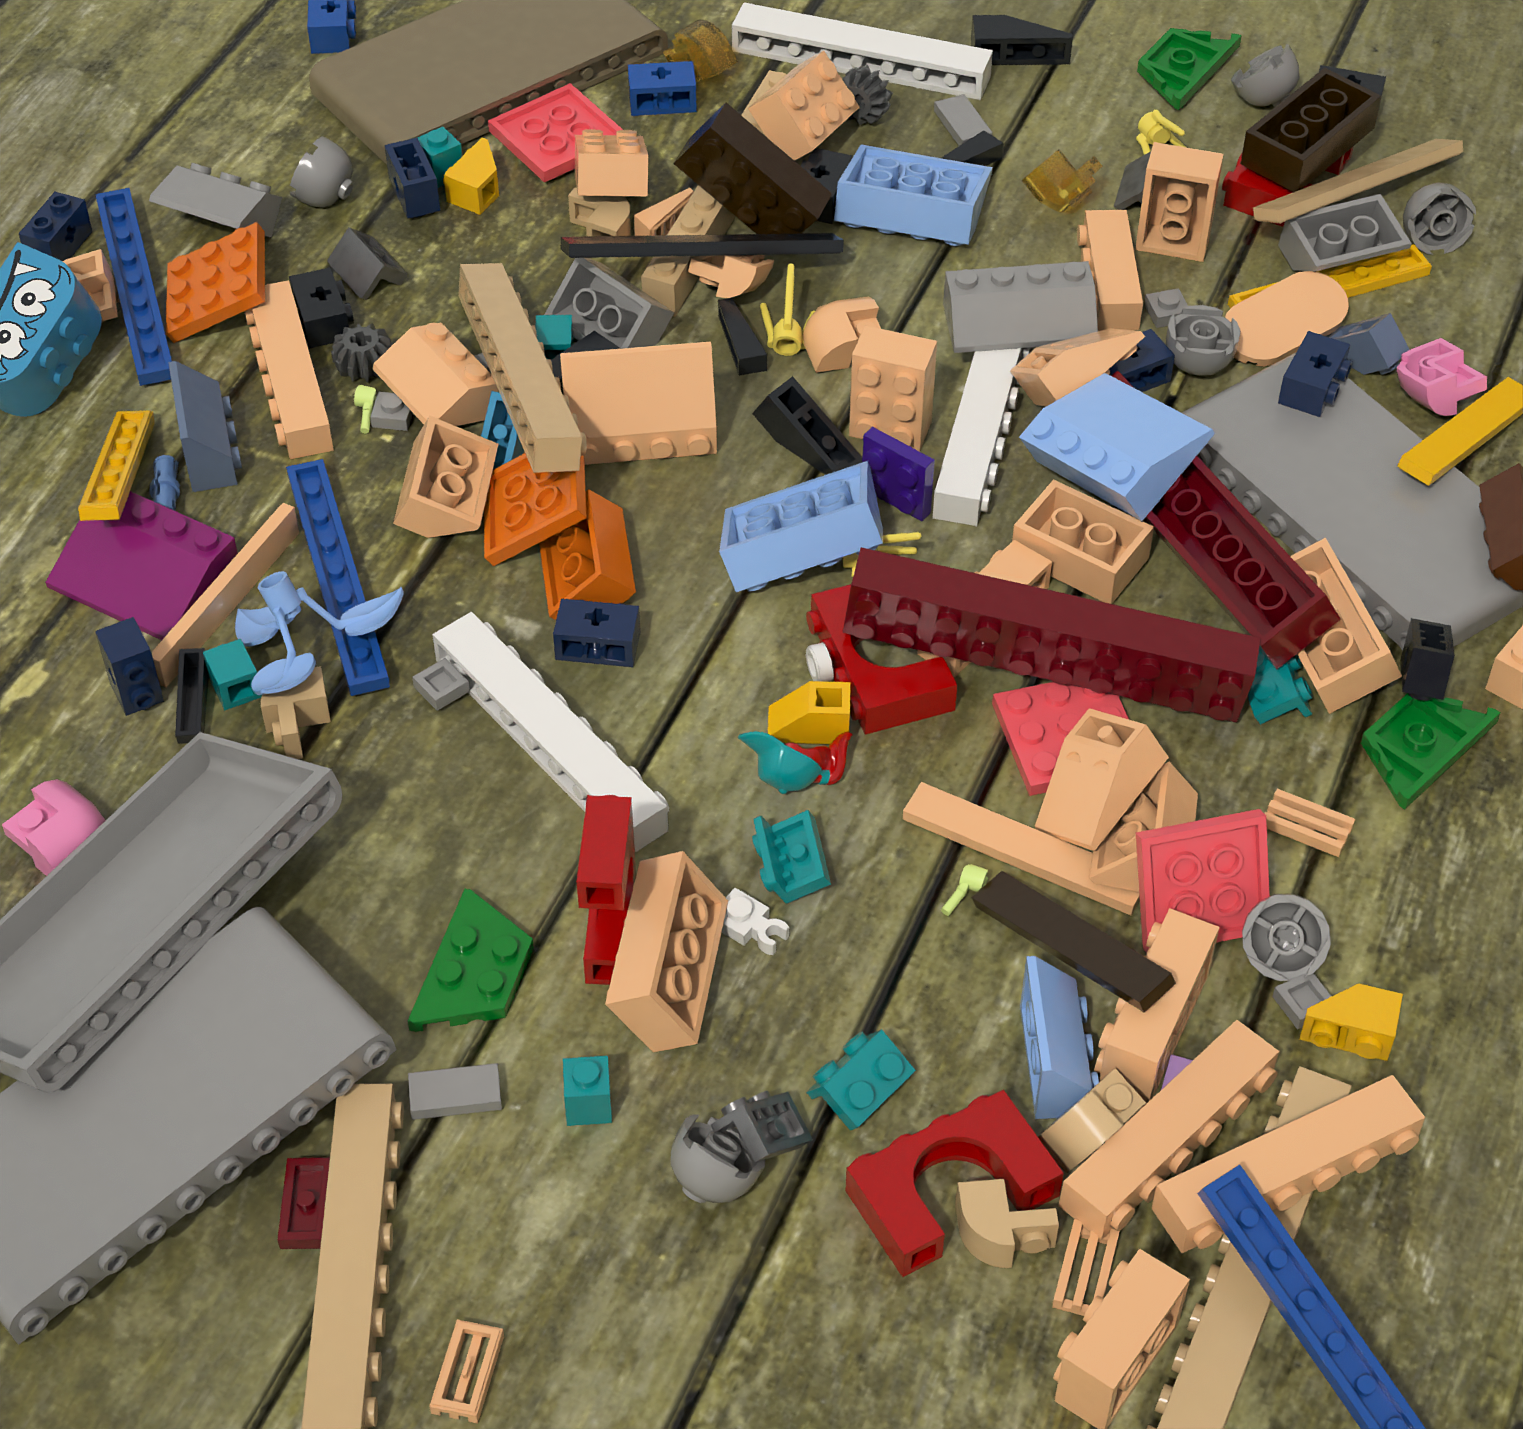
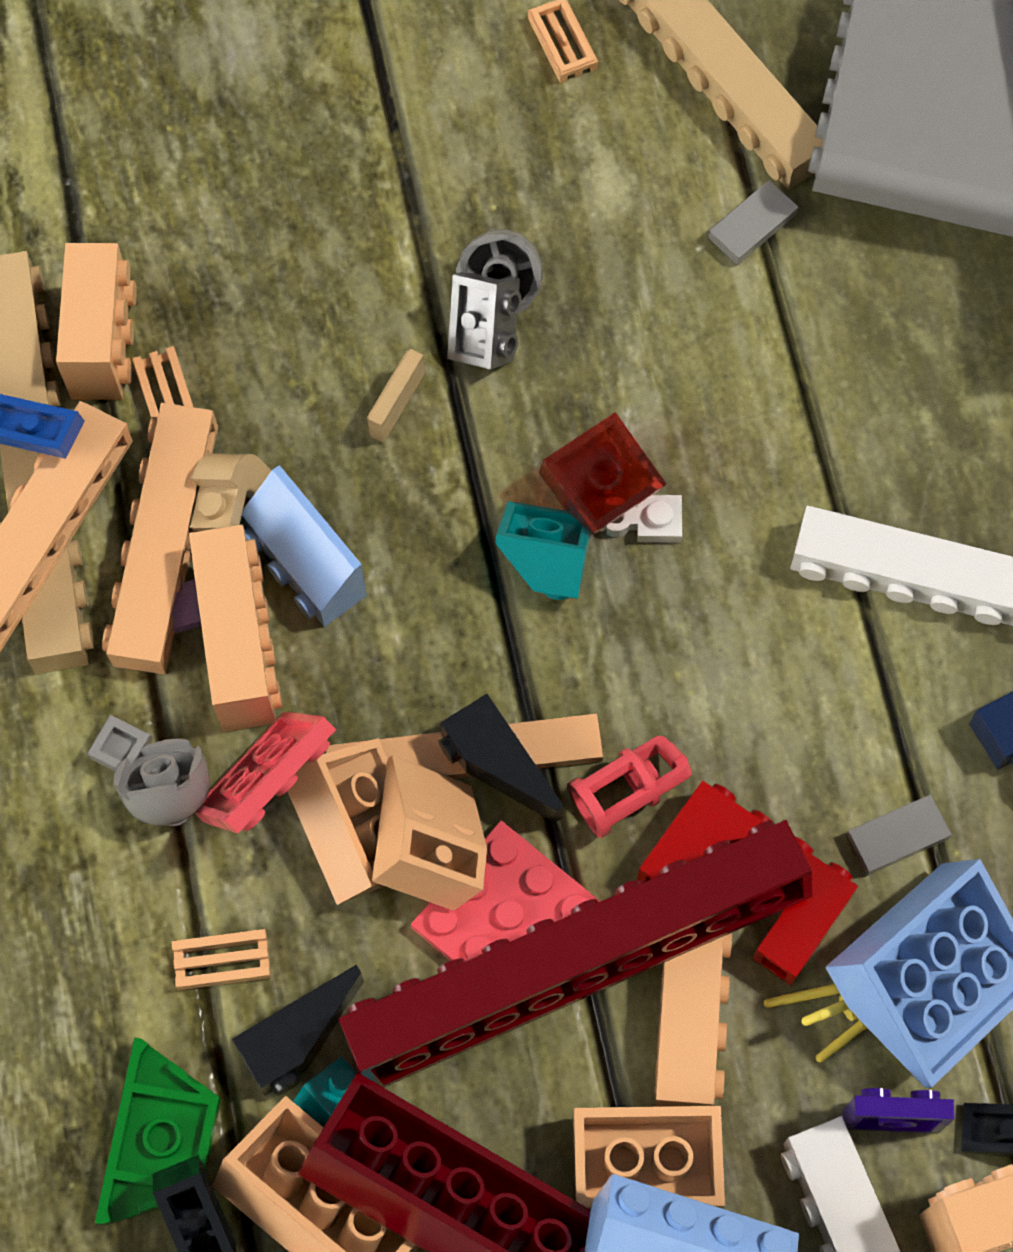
camera: 145 degrees right, 20 degrees up
dark red plate [277,1157,330,1249] -> none
green wing [407,888,534,1032] -> none
teal brick [563,1056,612,1126] -> none
red arch [576,795,636,985] -> none
light nougat brick [605,851,728,1053] -> none
teal hair [738,731,852,794] -> none
teal bracket [752,810,831,904] -> none
yellow slope [767,681,850,745] -> none
white tile [806,642,834,682] -> none
teal bracket [806,1029,916,1130] -> none
red arch [845,1089,1064,1277] -> none
yellowish green hand [941,864,988,916] -> none
tan brick [955,1179,1059,1268] -> none
dark brown tile [971,871,1176,1012] -> none
yellow slope [1299,983,1403,1061] -> none
none -> black slope [232,964,364,1096]
none -> tan tile [367,348,425,443]
none -> black slope [438,694,564,823]
none -> teal slope [495,501,594,600]
none -> clear red slope [539,412,667,534]
none -> coral piece [567,736,692,839]
none -> light grey tile [847,794,952,876]

